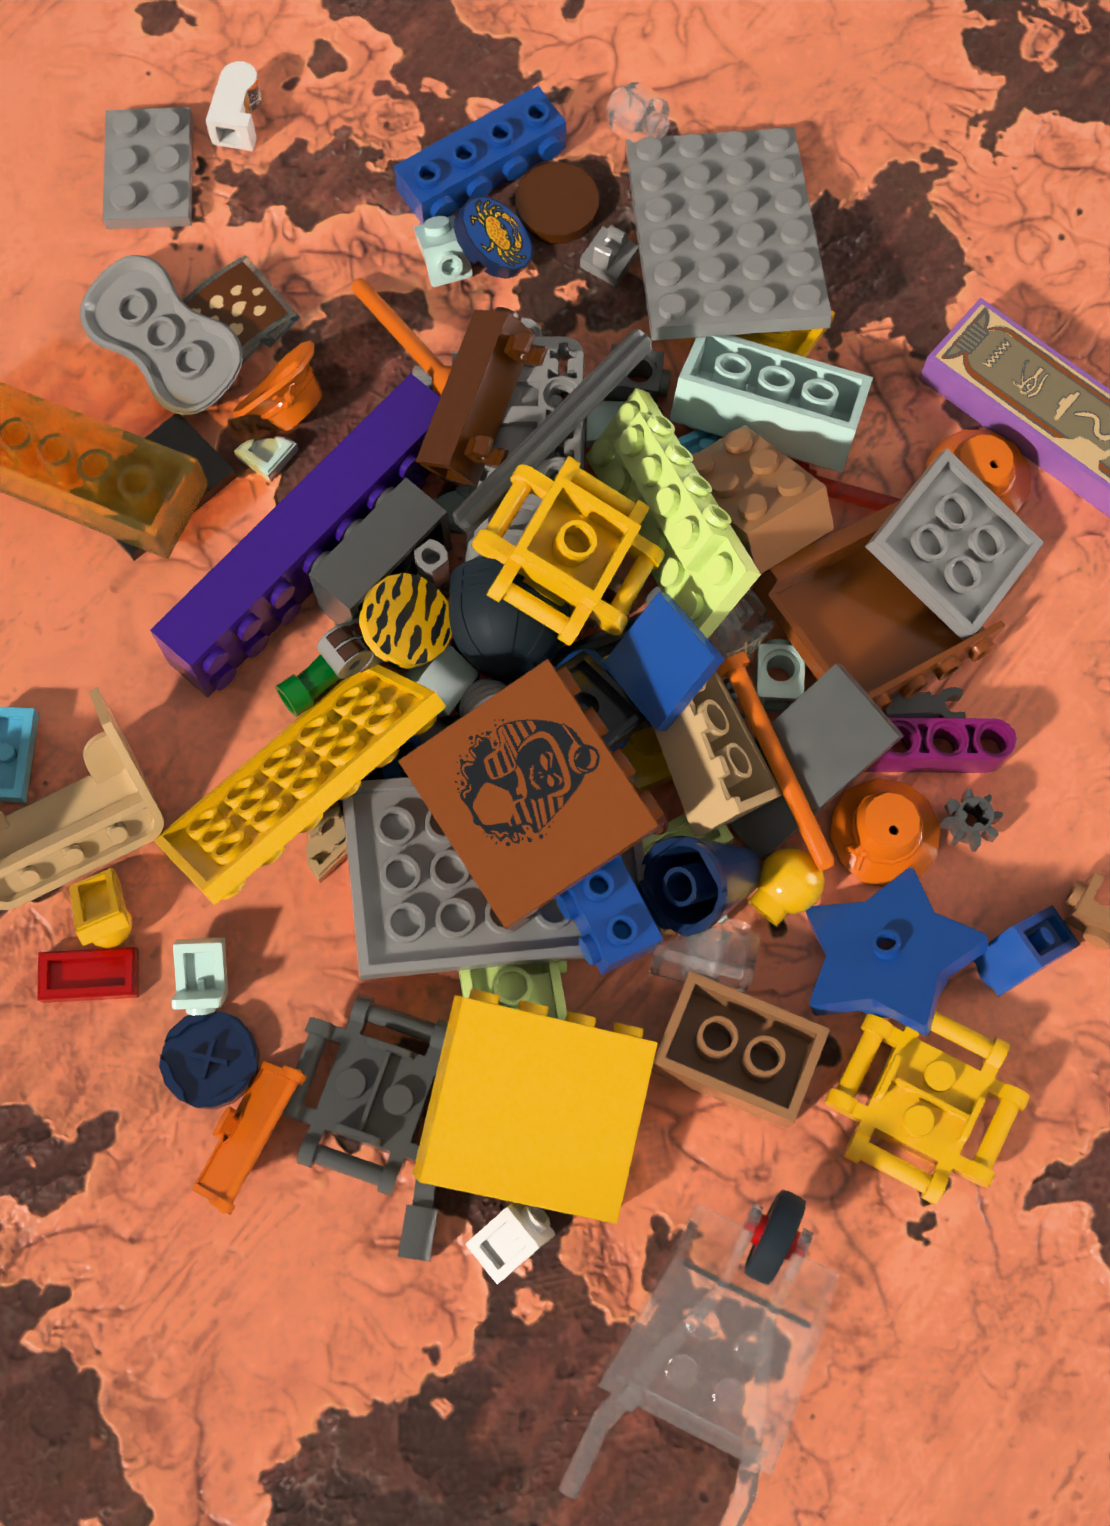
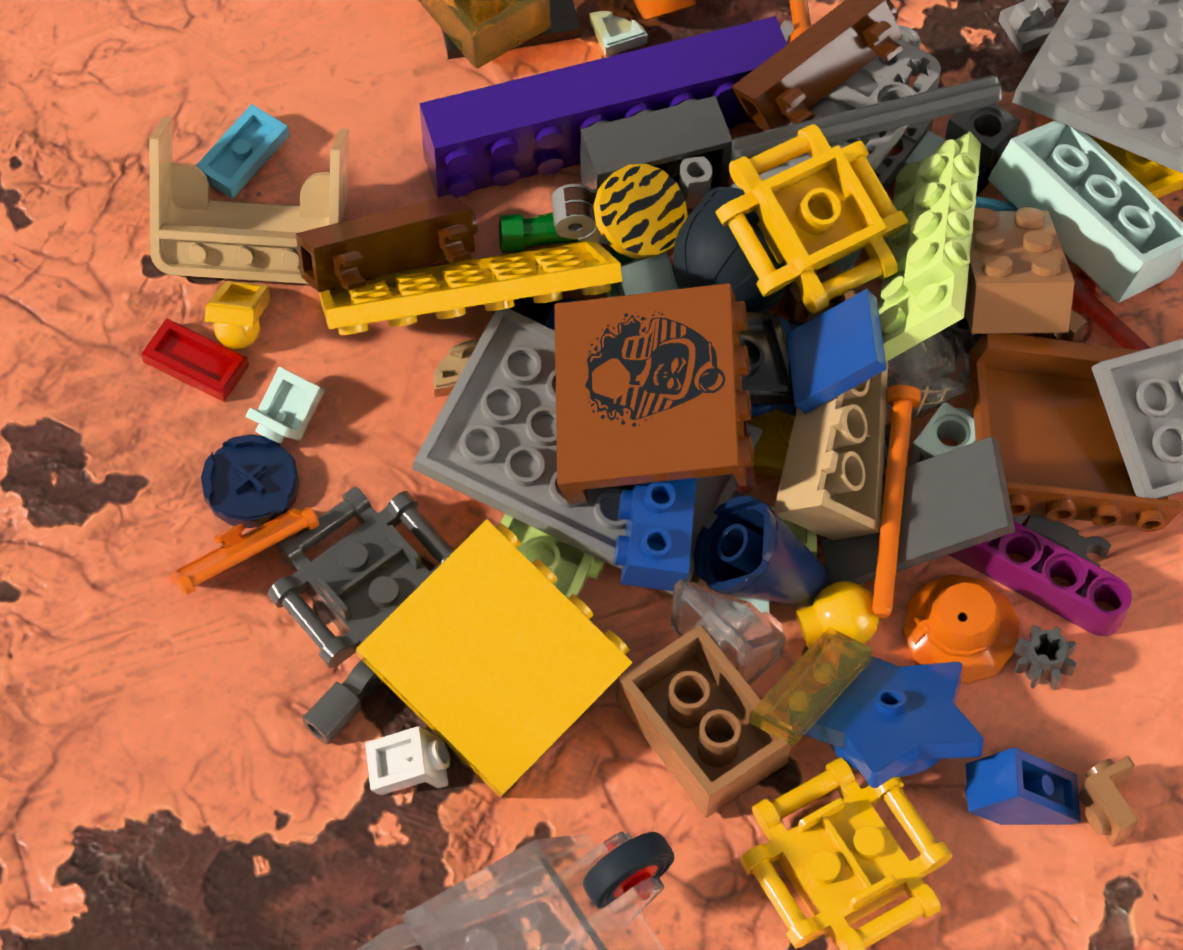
camera: 30 degrees right, 10 degrees down
none -> reddish brown brick [296,194,478,292]
none -> clear yellow tile [750,627,873,746]

